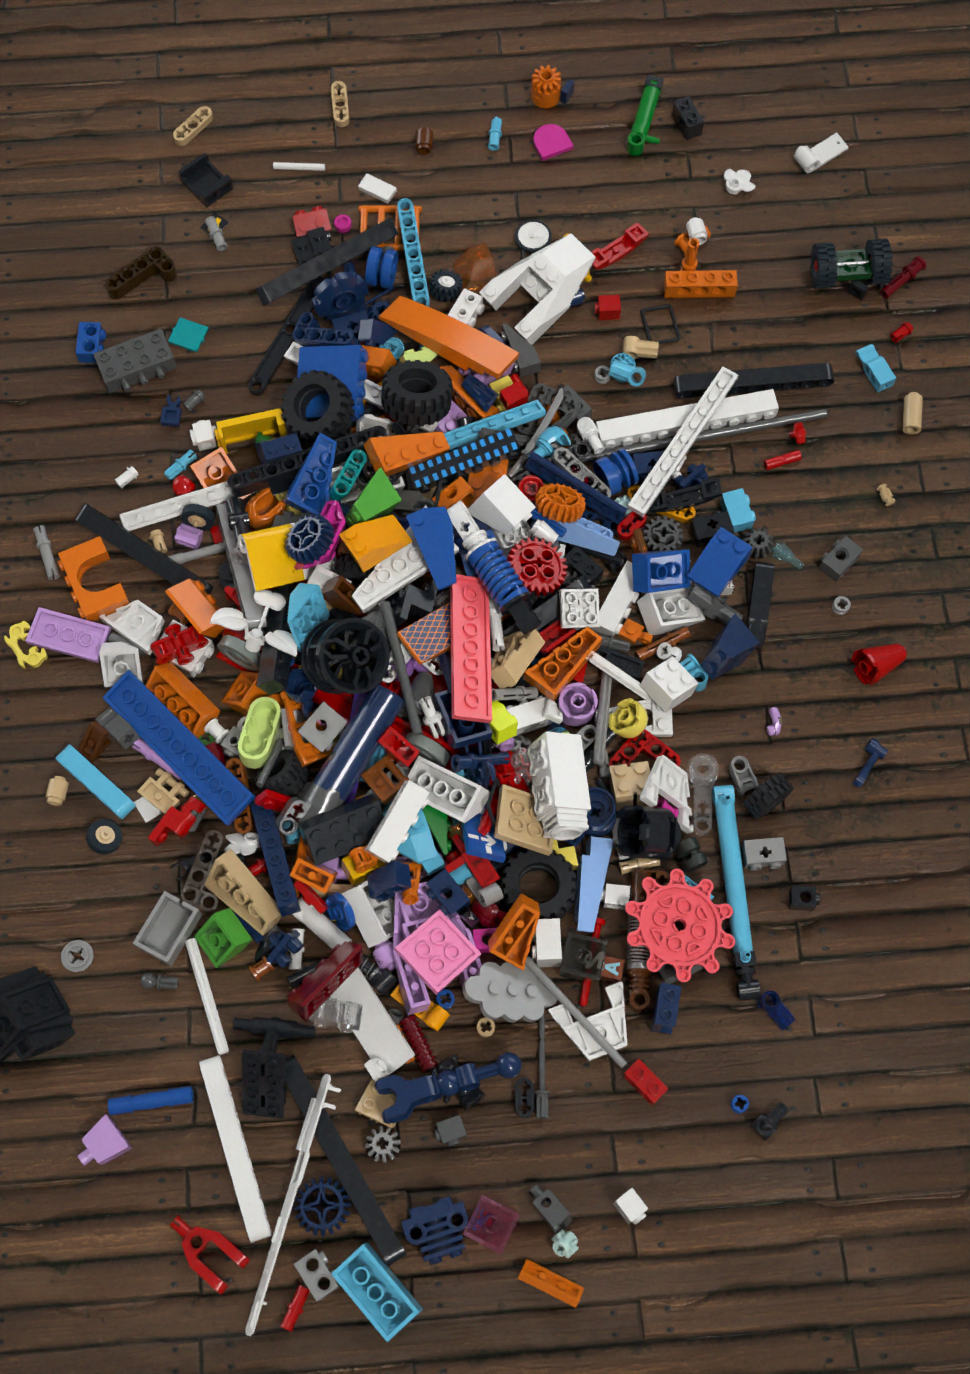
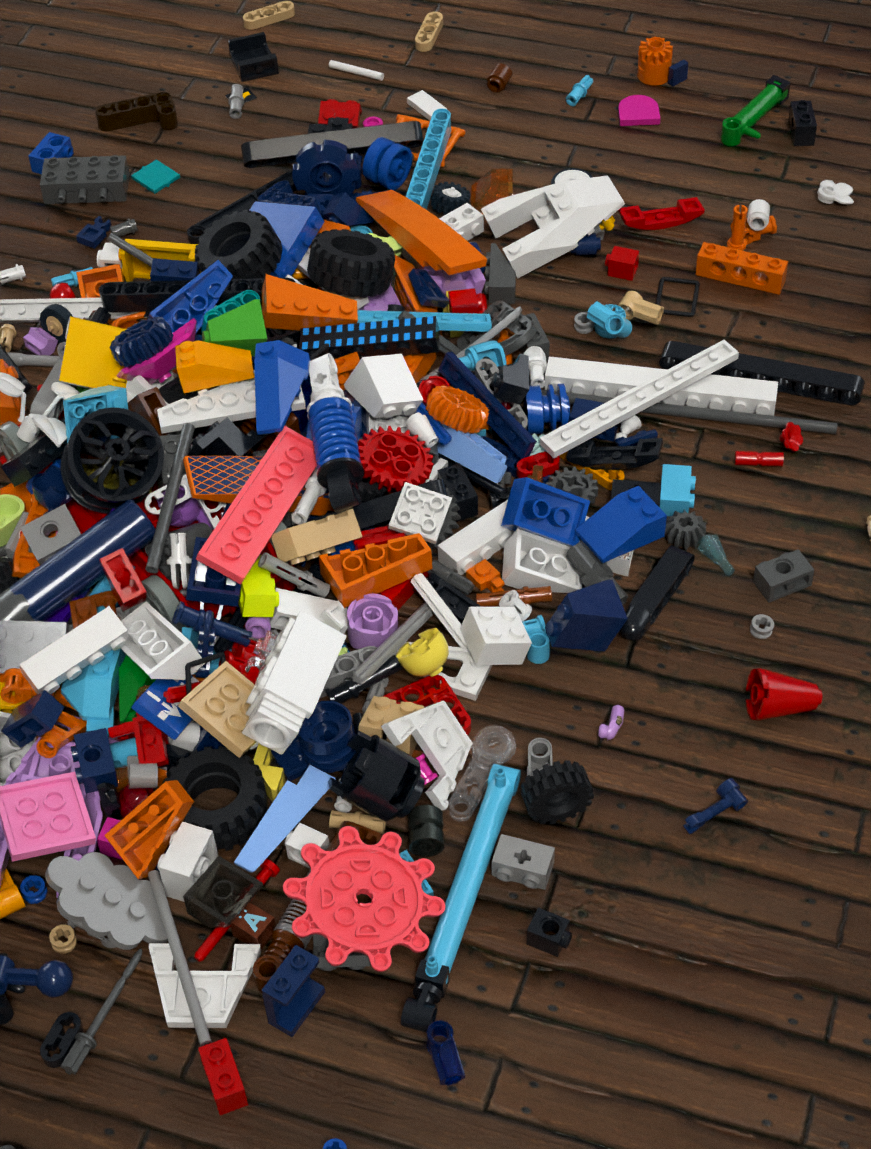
camera: 25 degrees right, 20 degrees down
none -> dark grey bar [107,232,153,267]
none -> black arch [492,353,530,405]

